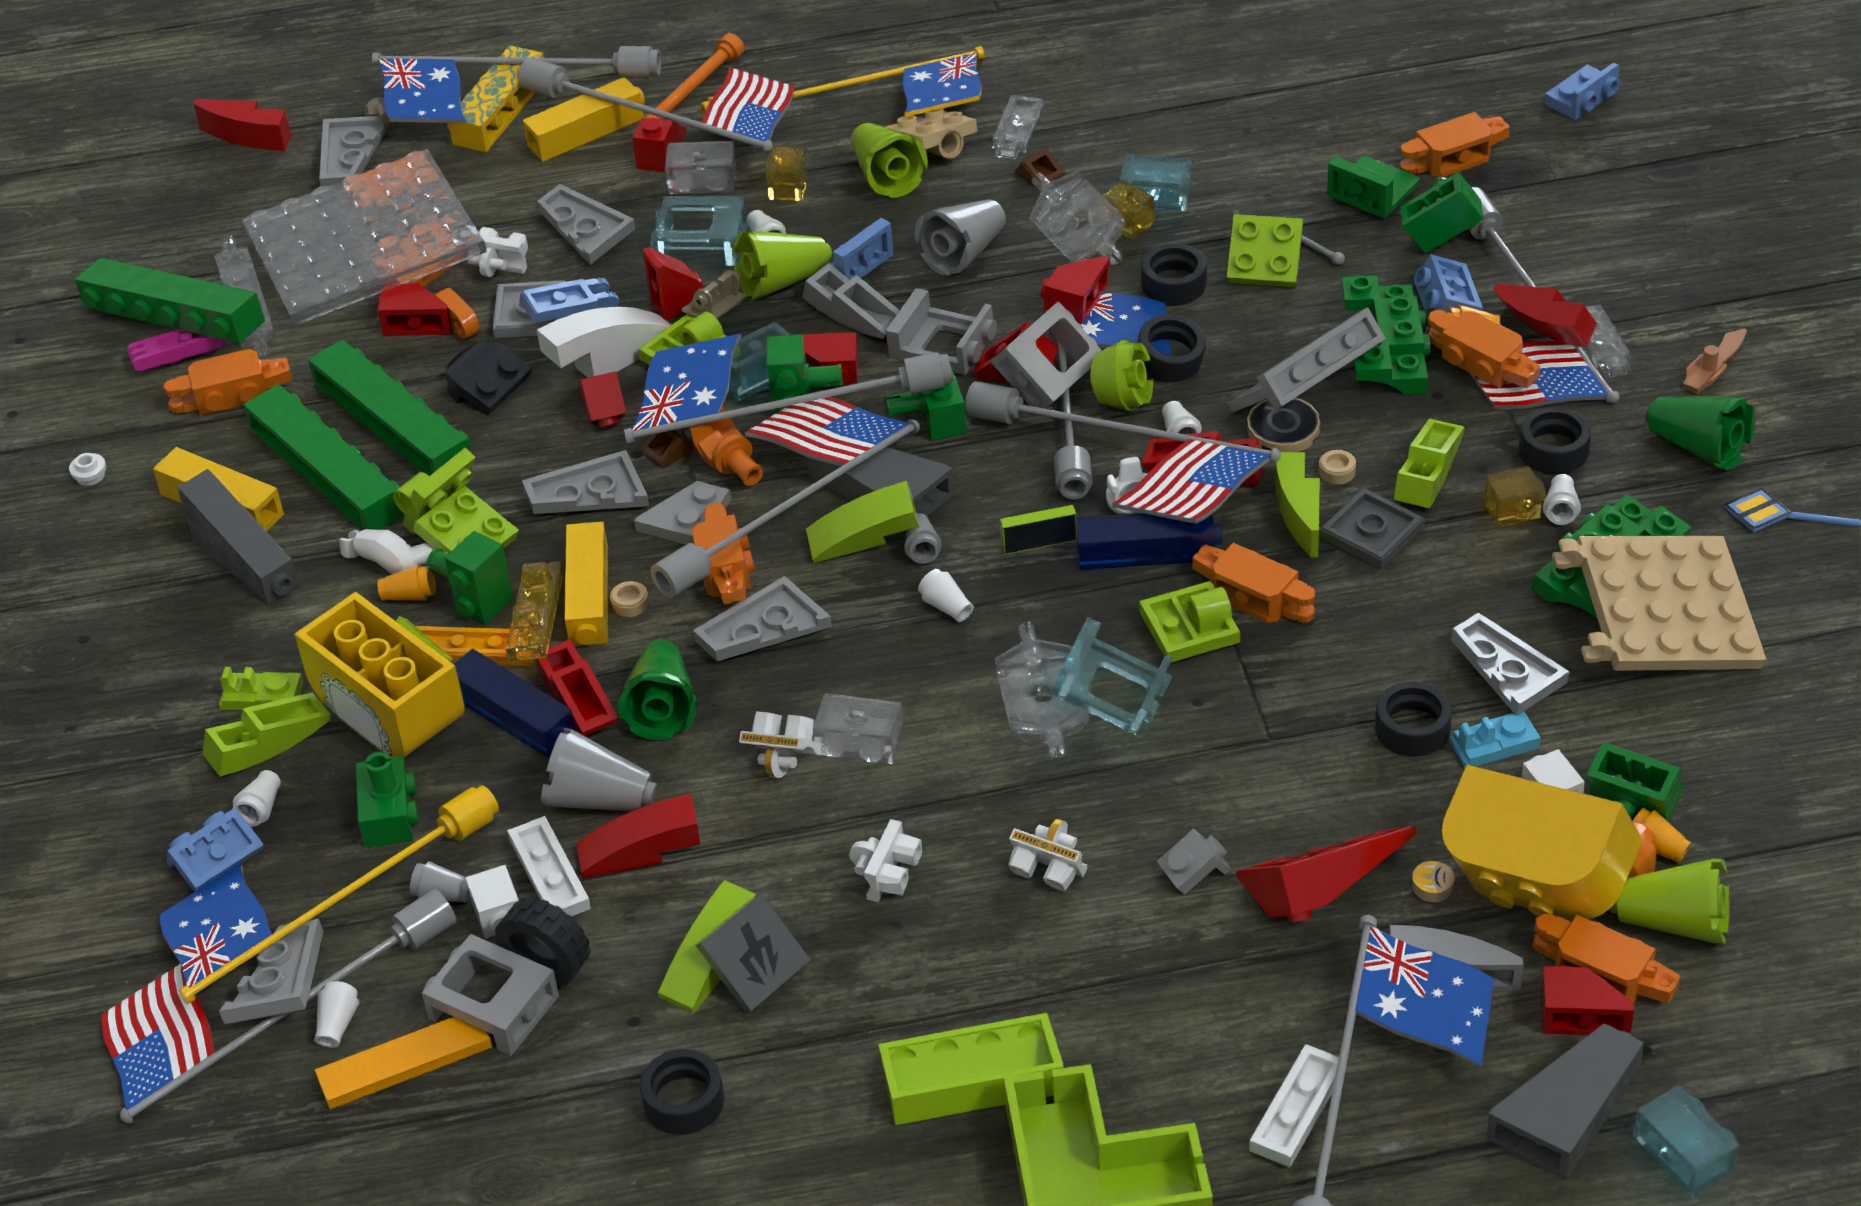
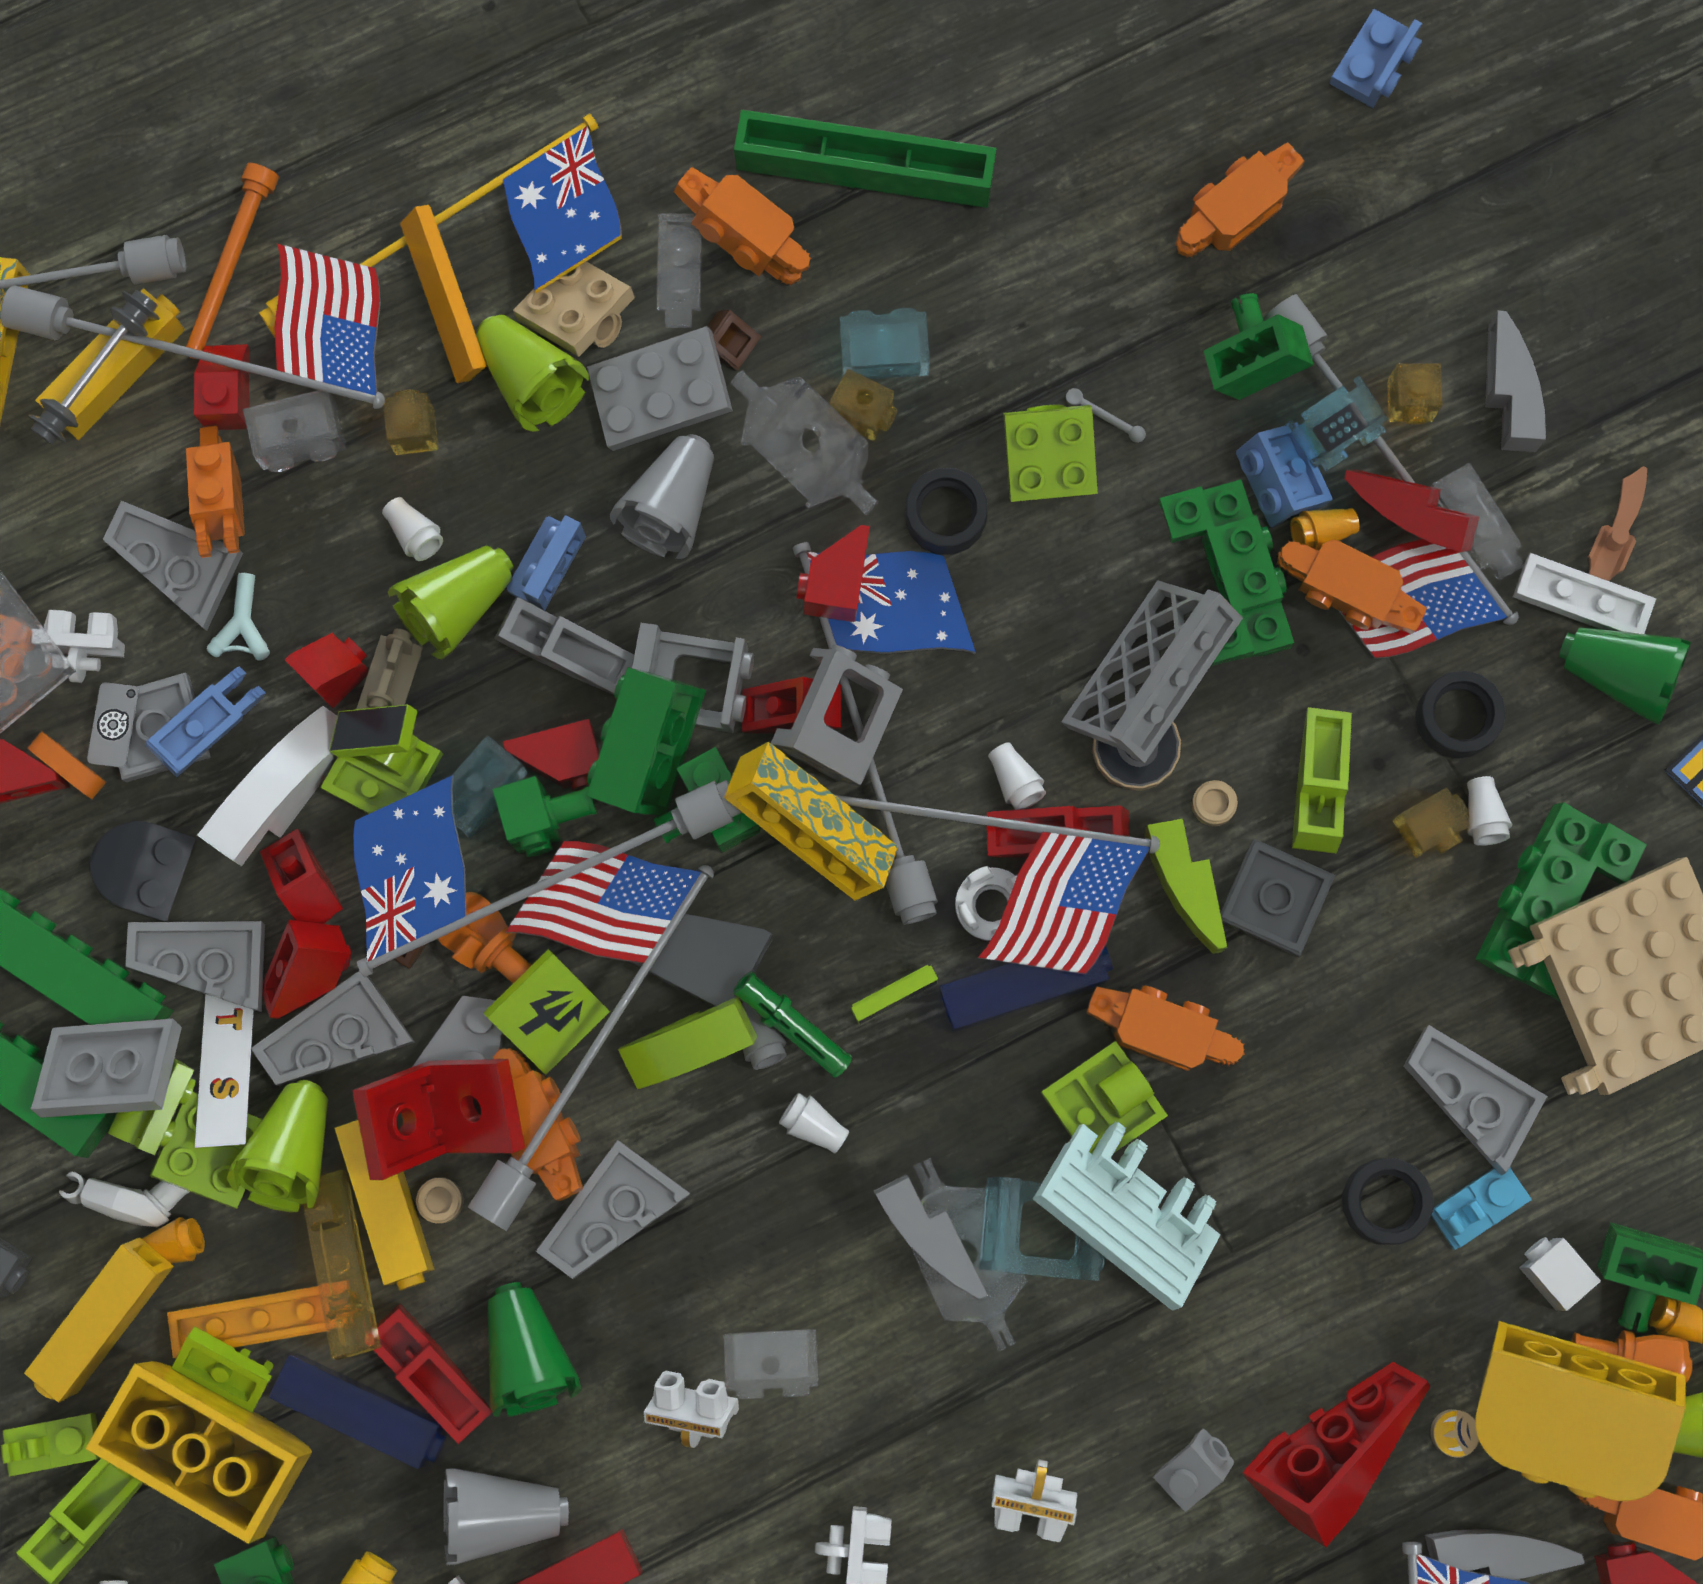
camera: 15 degrees left, 35 degrees up
green brick [426,531,514,625] -> none
clear light blue window [651,196,747,266] -> none
lime cone [1090,340,1153,411] -> none
black tyre [1137,314,1206,382] -> none
green bracket [1327,156,1420,219] -> none
none -> yellow brick [24,1237,174,1403]
none -> dark grey axle [28,290,160,445]
none -> light grey plate [31,1019,182,1118]
none -> light grey sticker [87,682,139,767]
none -> light grey wing [126,921,265,1012]
none -> orange hinge [186,425,245,558]
none -> white sticker [195,994,253,1148]
none -> light aqua piece [207,573,270,660]
none -> lime cone [227,1080,328,1212]
none -> red slope [262,920,351,1018]
none -> black tile [329,704,417,758]
none -> red bracket [352,1059,525,1180]
none -> light orange tile [400,204,486,384]
none -> lime tile [483,949,610,1075]
none -> light grey plate [587,326,733,451]
none -> green slope [587,667,706,815]
none -> orange hinge [673,167,811,286]
none -> yellow brick [724,742,898,901]
none -> green pin [733,971,852,1078]
none -> green brick [734,110,997,208]
none -> light grey slope [874,1175,987,1299]
none -> light aqua hinge [1033,1121,1220,1311]
none -> clear light blue brick [1285,375,1389,471]
none -> clear yellow brick [1388,363,1443,425]
none -> light grey slope [1485,311,1546,452]
none -> white plate [1513,553,1656,634]

